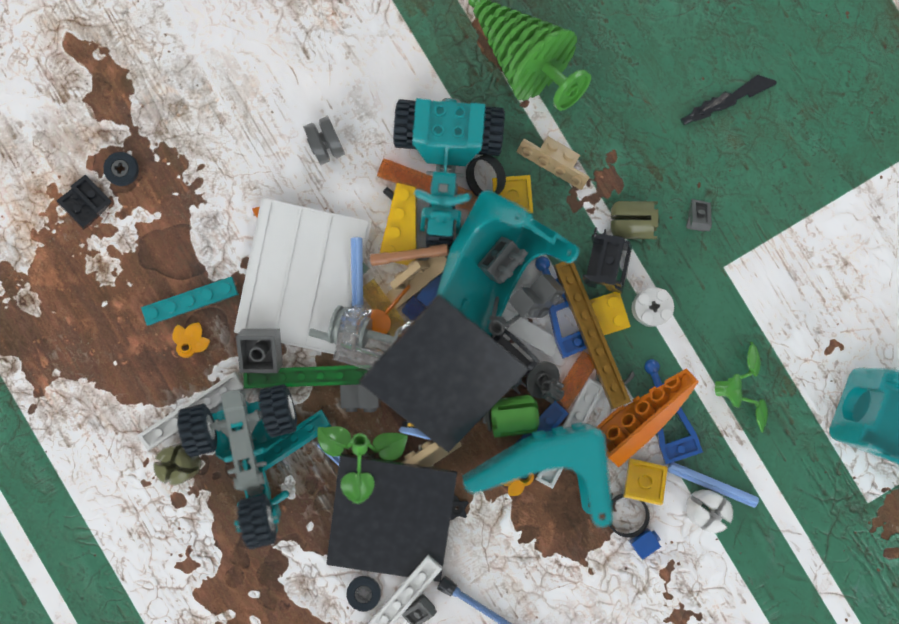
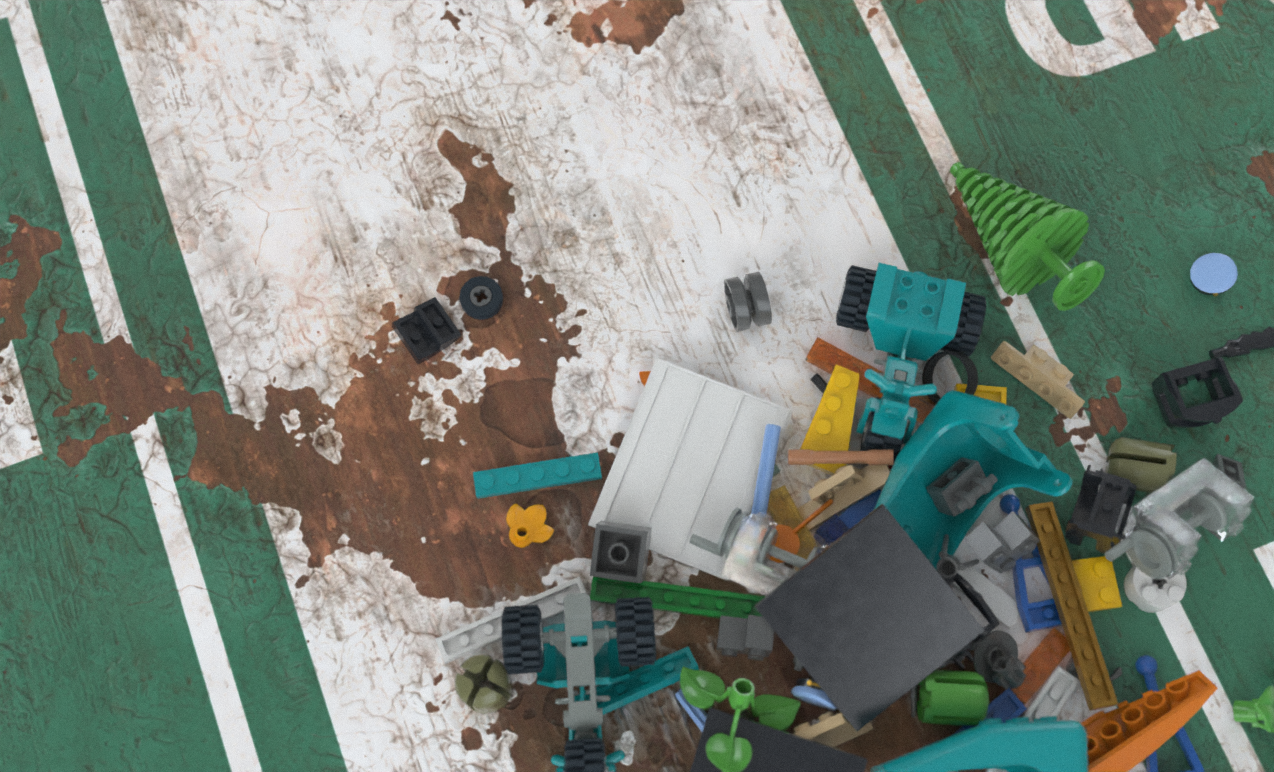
camera: 10 degrees right, 15 degrees down
none -> clear piece [1105,458,1254,580]
none -> black animal [1151,357,1243,428]
none -> light blue piece [1190,253,1238,296]

